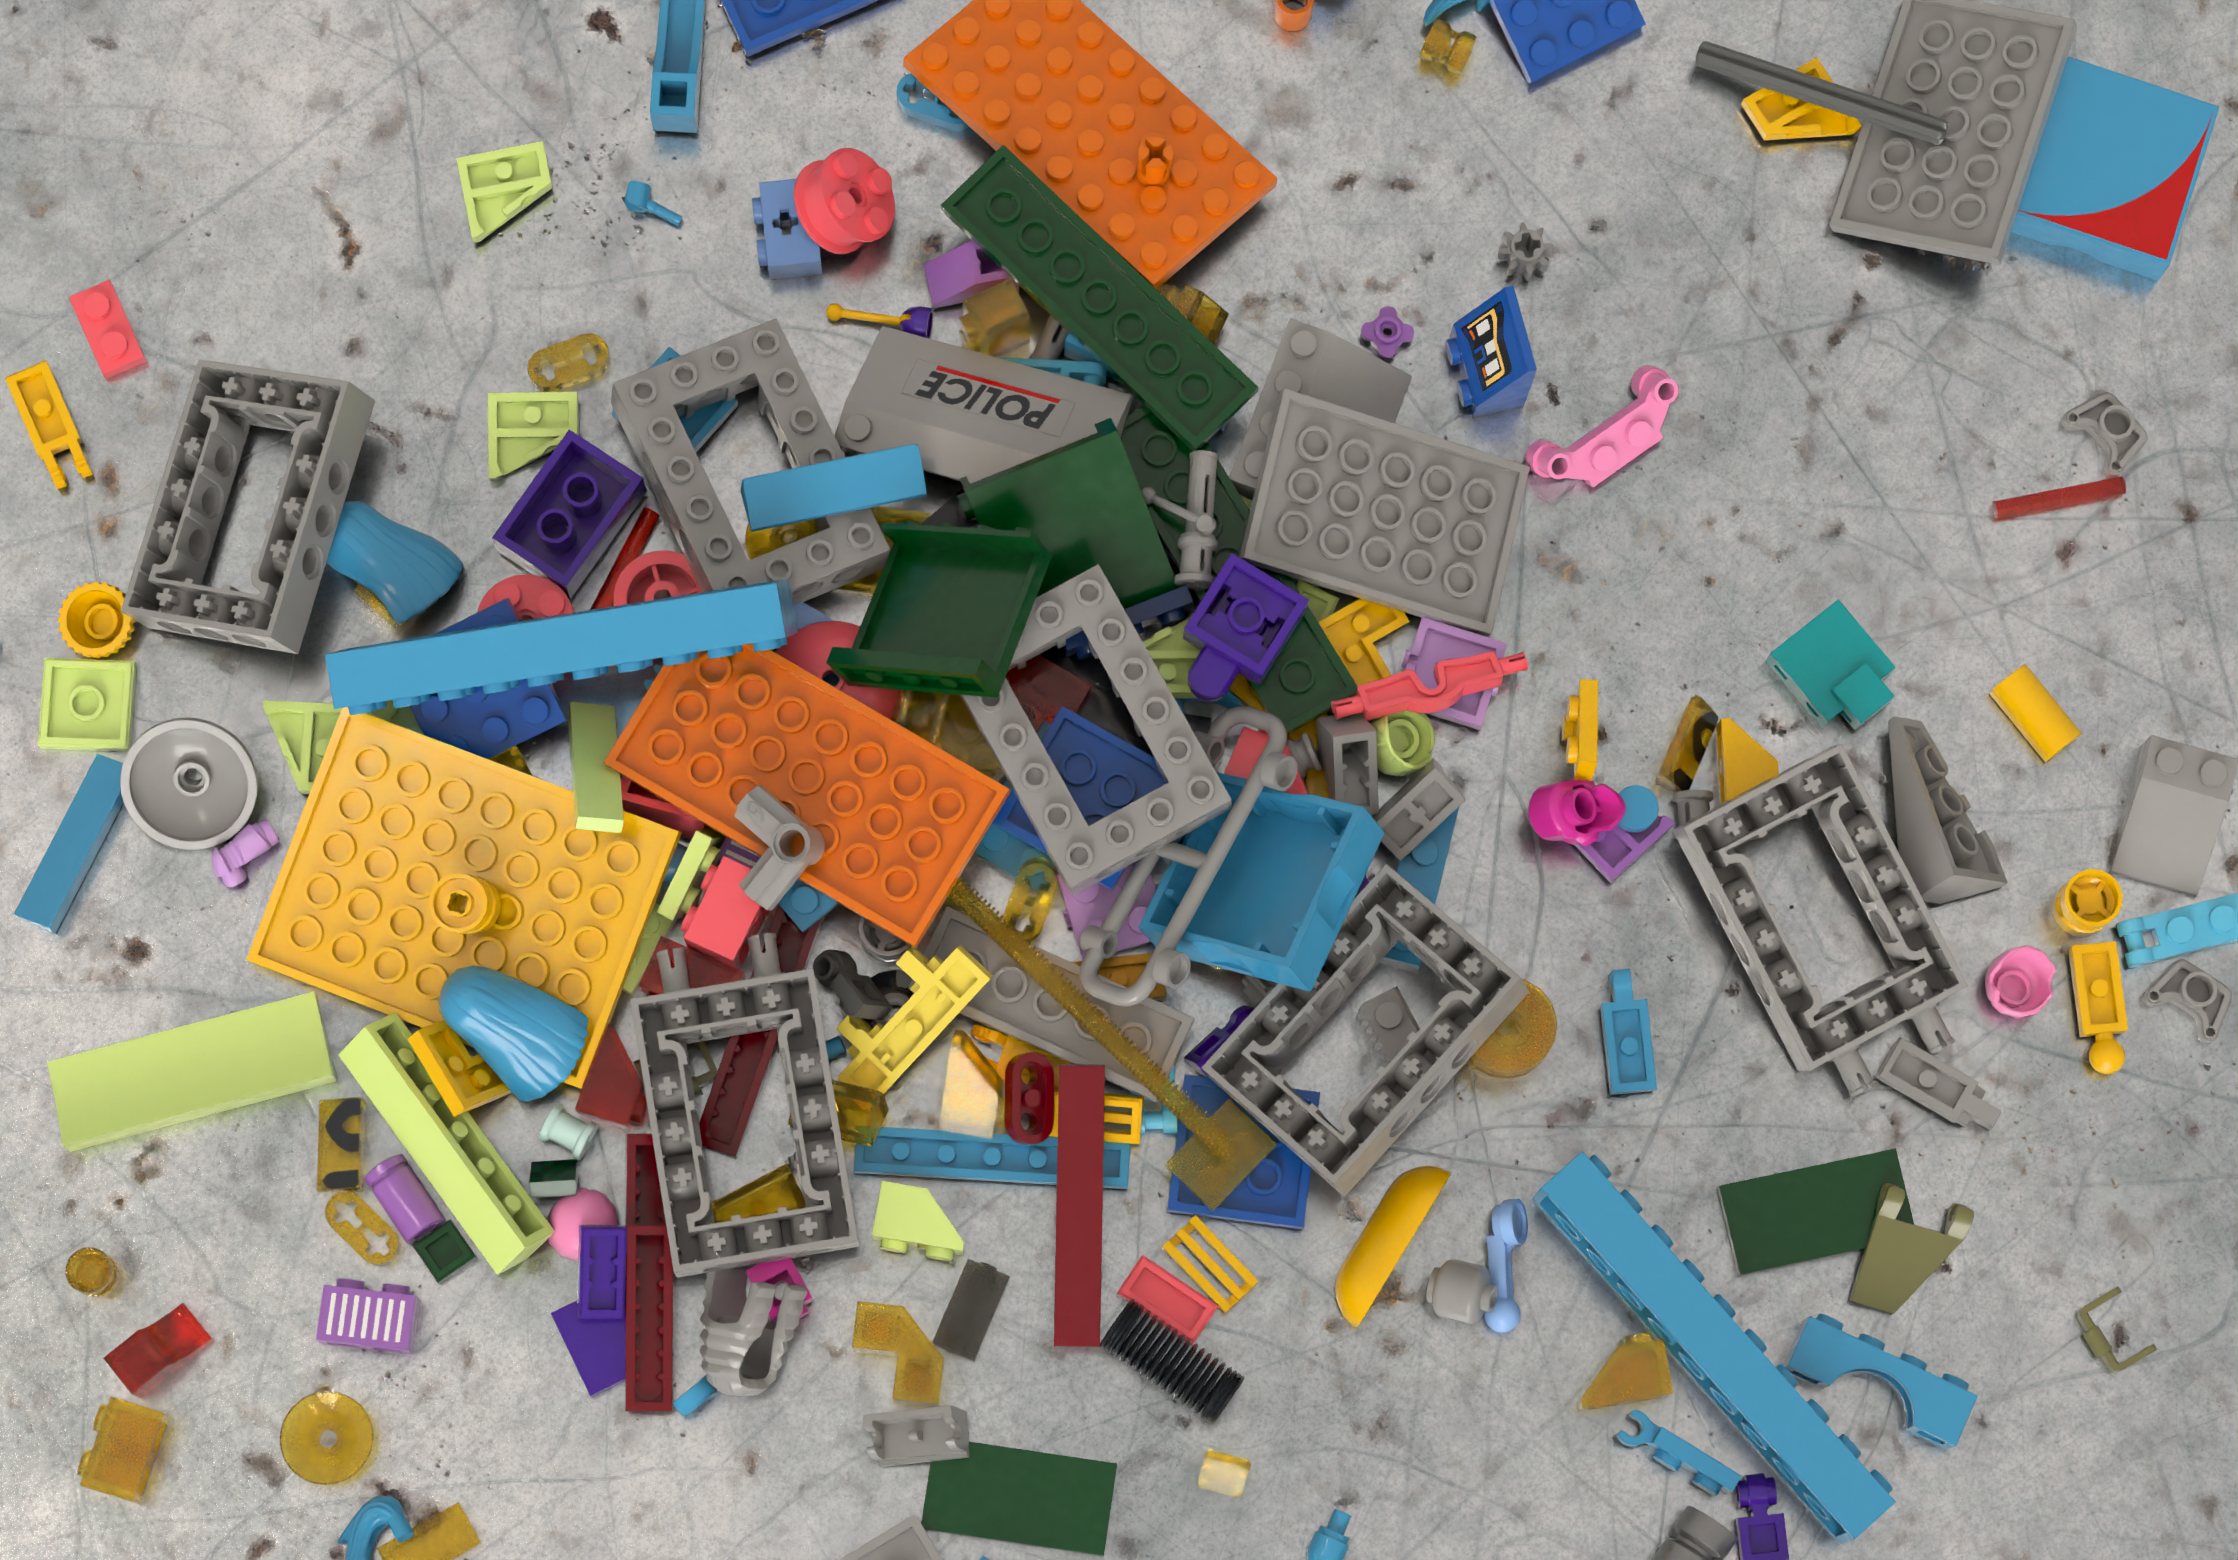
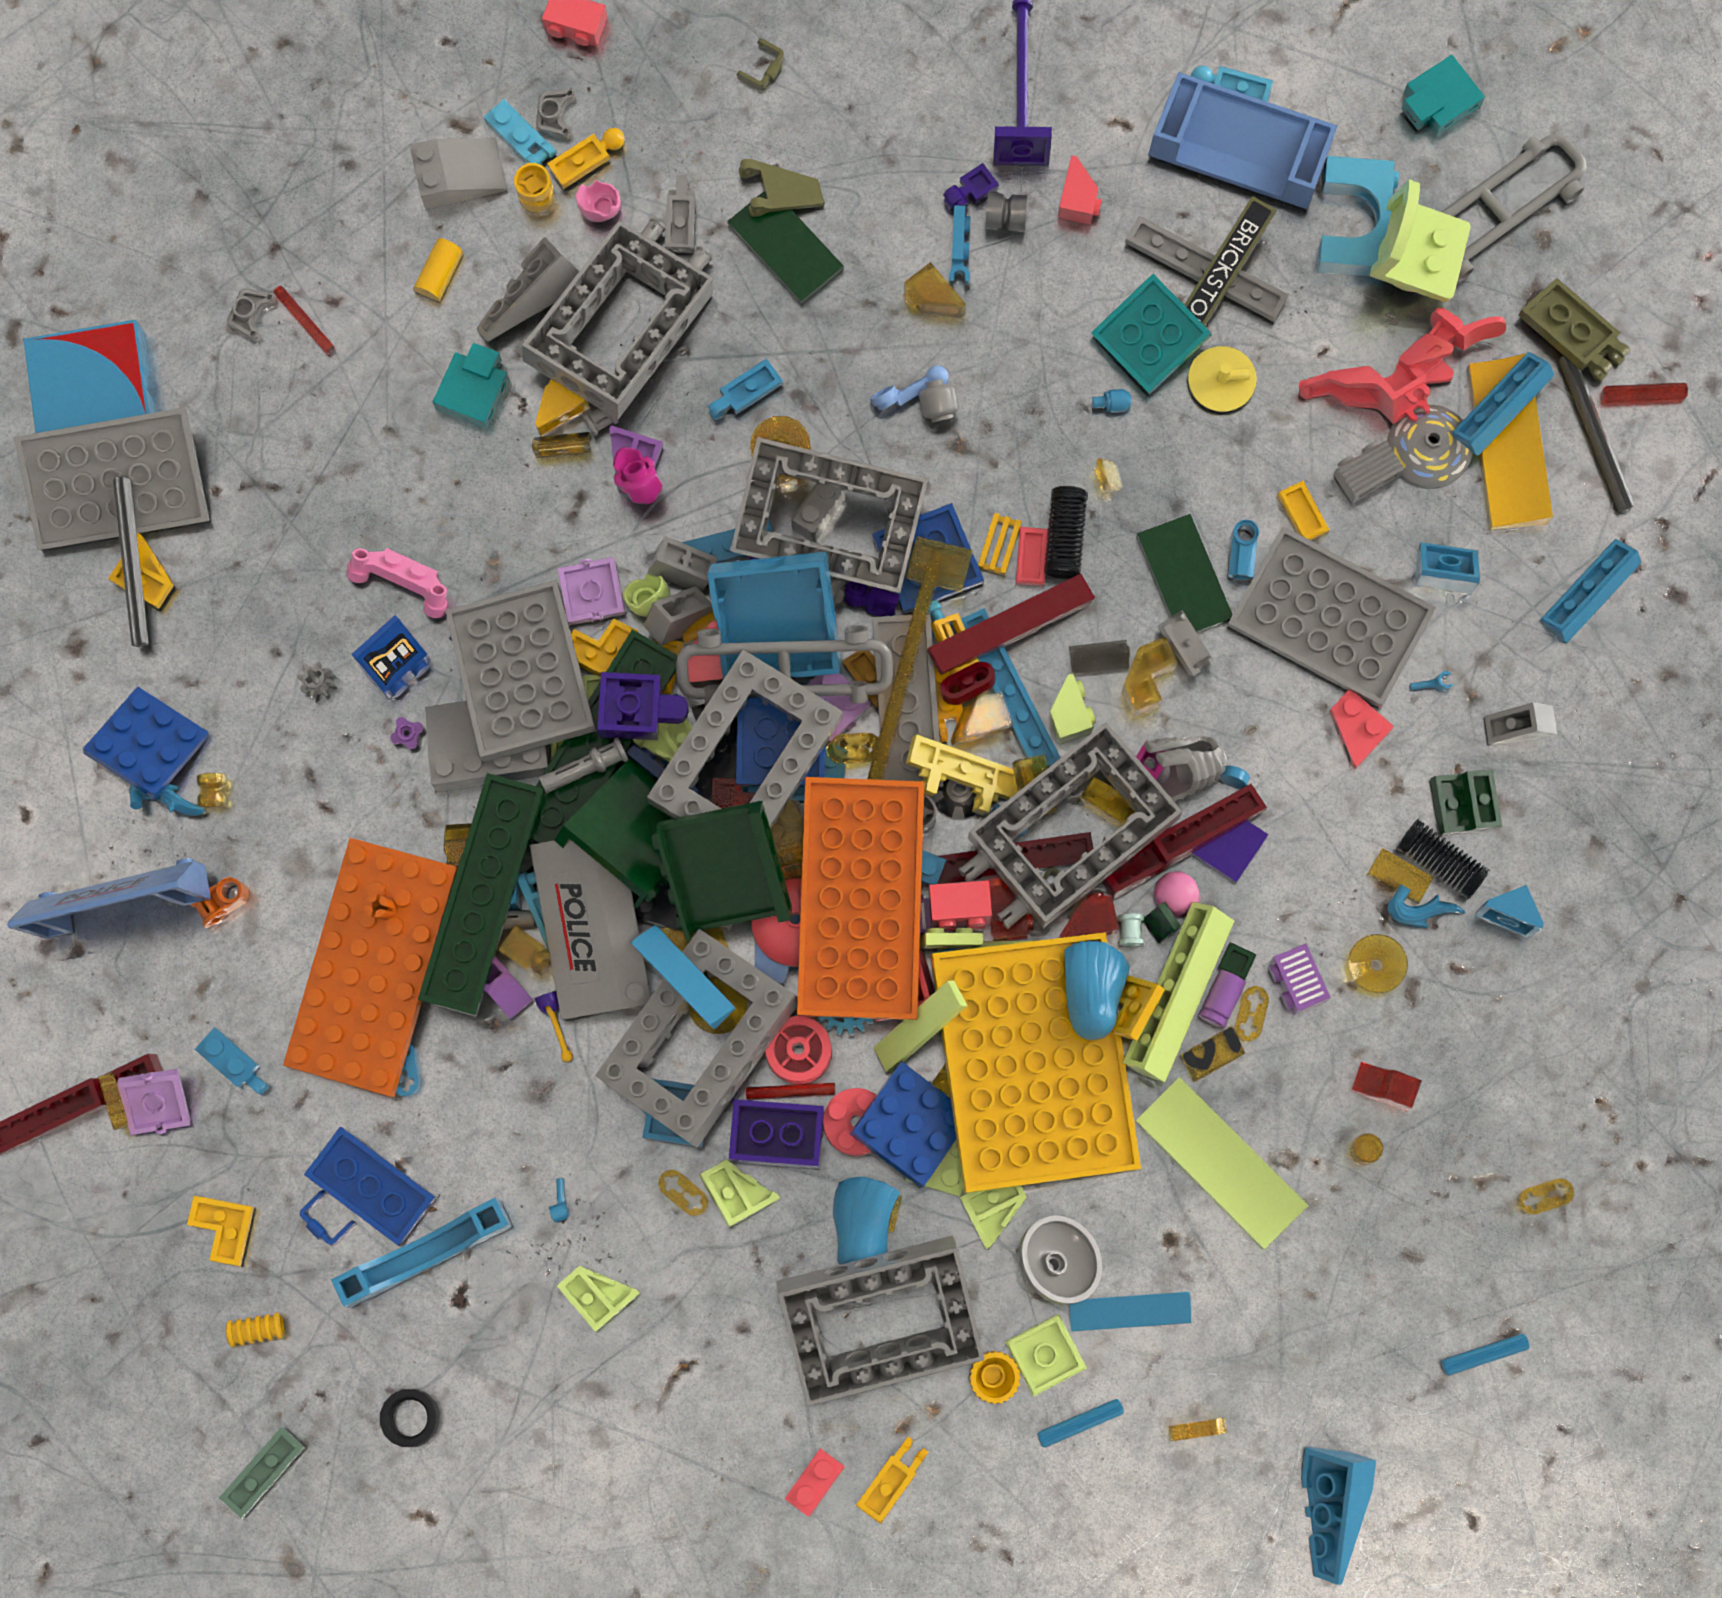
camera: 110 degrees left, 0 degrees up
clear yellow brick [77,1396,171,1505] -> none
lavender arm [211,819,279,888] -> none
dark azure brick [325,578,798,715] -> none
yellow wheel [429,873,501,935] -> none
dark purple plate [577,1225,627,1319] -> none
light grey piece [734,785,825,911] -> none
medium blue brick [752,178,822,280] -> none
coral wheel [794,148,895,254] -> none
dark grey plate [813,949,893,1020] -> none
light grey hinge [1141,487,1216,534] -> none
light grey bush [1286,732,1322,778] -> none
coral piece [1331,651,1528,720] -> none
yellow brick [1335,1166,1452,1329] -> none
dark azure brick [1532,1151,1896,1544] -> none
yellow plate [1562,679,1598,781] -> none
dark azure tile [1617,785,1659,832] -> none
dark azure arch [1783,1313,1978,1449] -> none

